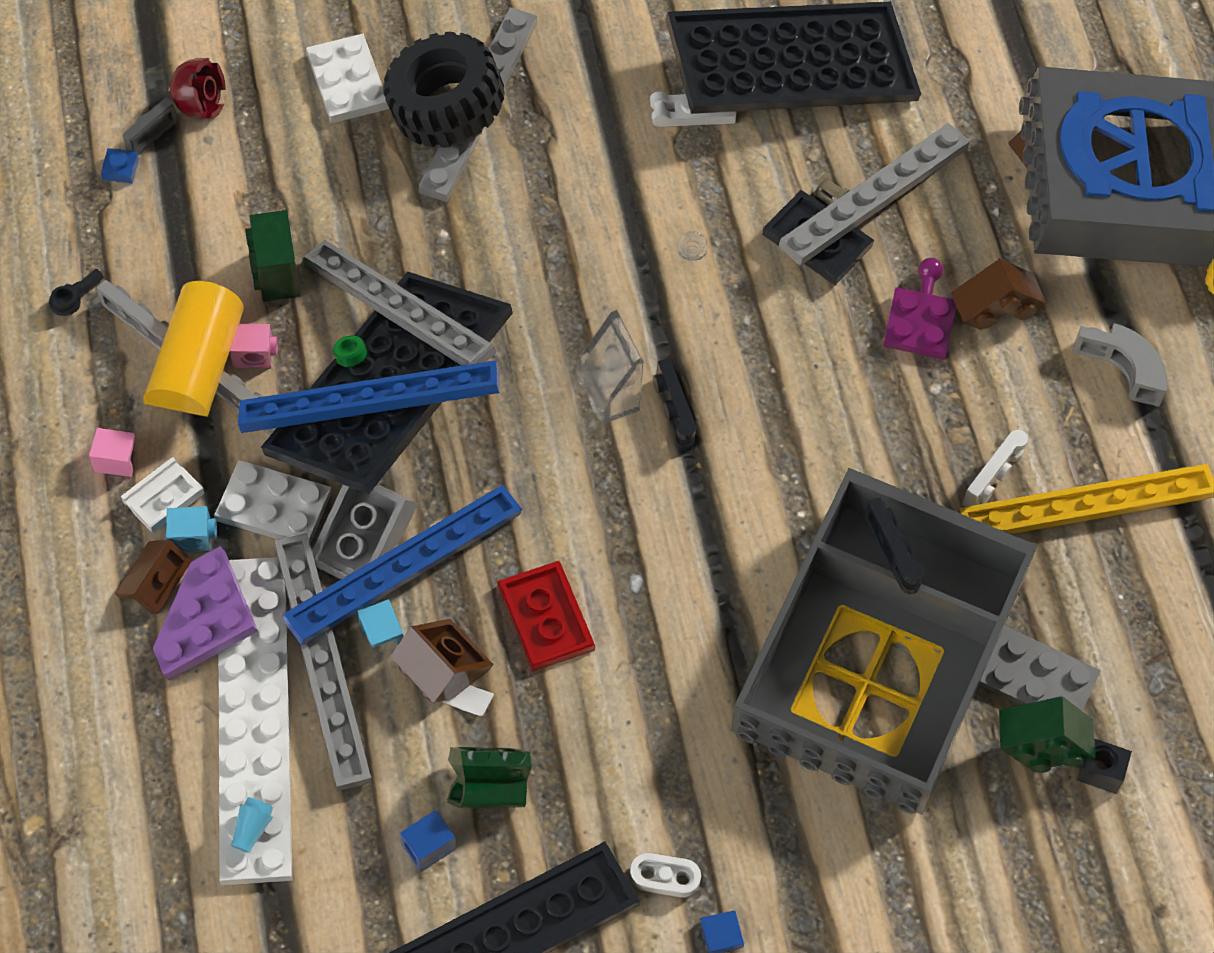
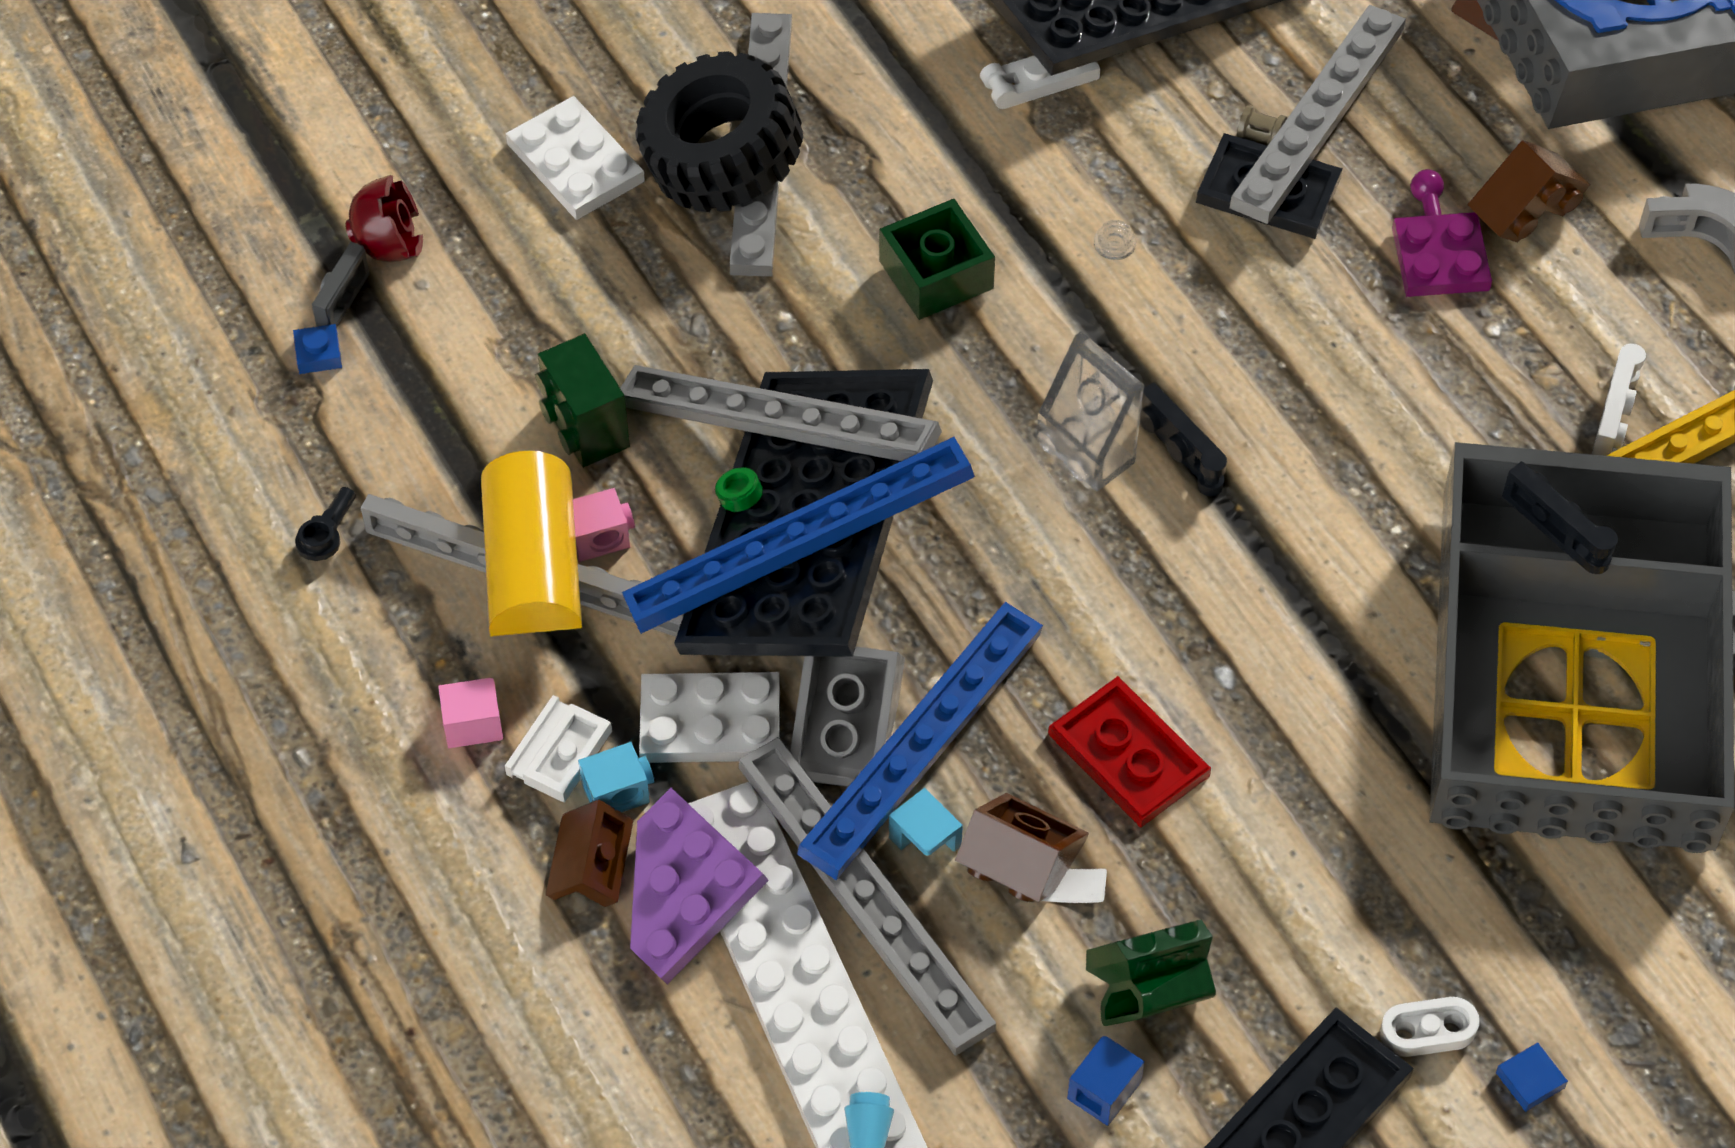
camera: 15 degrees left, 5 degrees down
none -> dark green brick [879,198,995,320]

